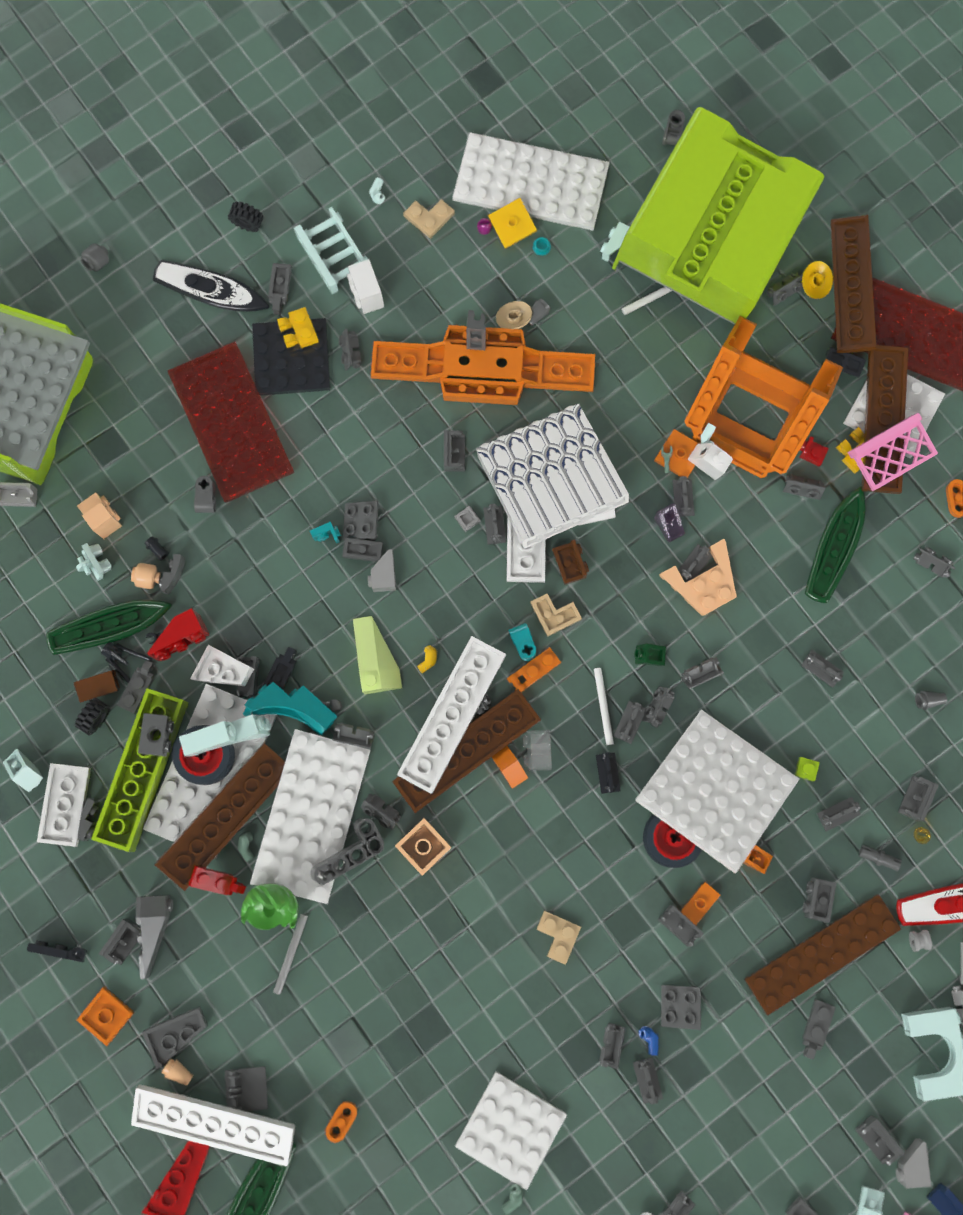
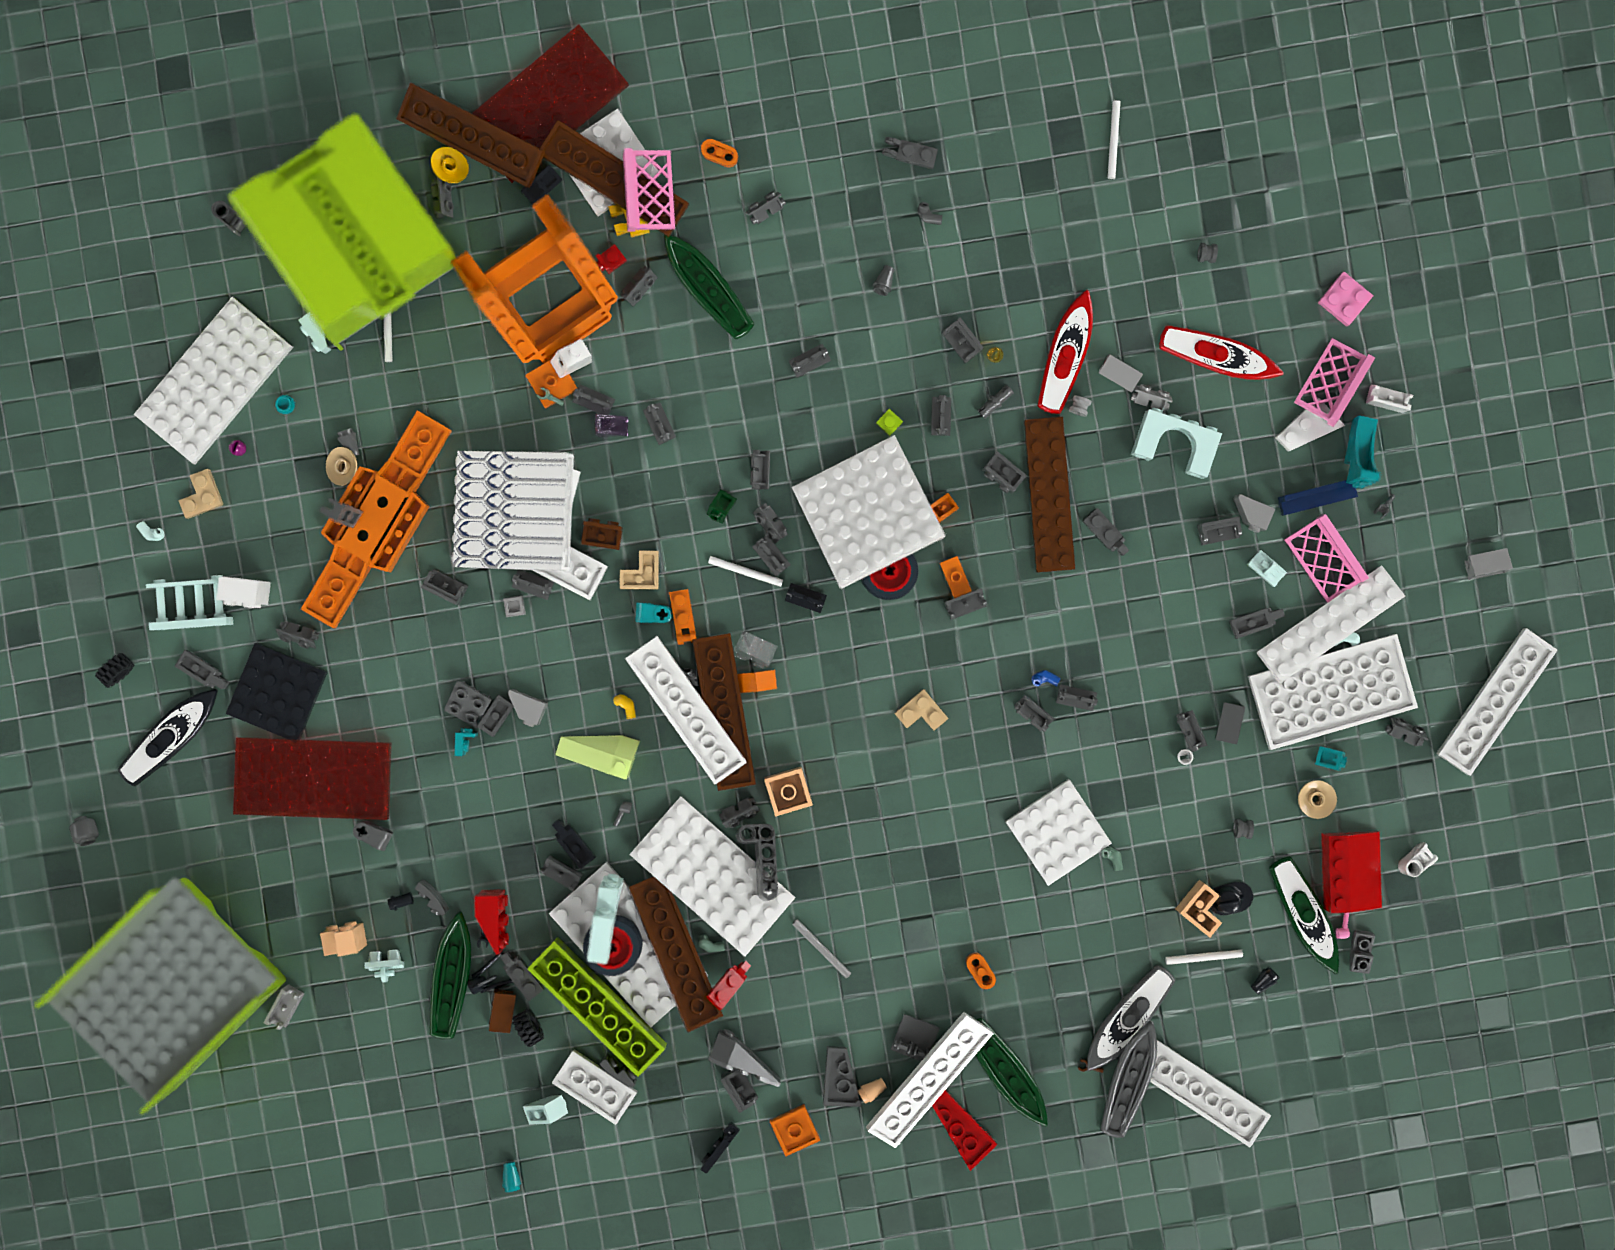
camera: 65 degrees left, 10 degrees up
light nougat head [131,563,161,589] -> none
dark grey brick [138,713,174,757] -> none
white wing [190,645,254,686] -> none
bright green piece [241,883,299,930] -> none
teal arch [243,682,338,736] -> none
yellow plate [277,307,318,348] -> none
dark grey hinge [332,722,375,749] -> none
yellow plate [488,198,537,249] -> none
light nougat wing [659,539,737,616] -> none
dark grey hinge [661,985,701,1030] -> none
light aqua arm [701,423,716,444] -> none

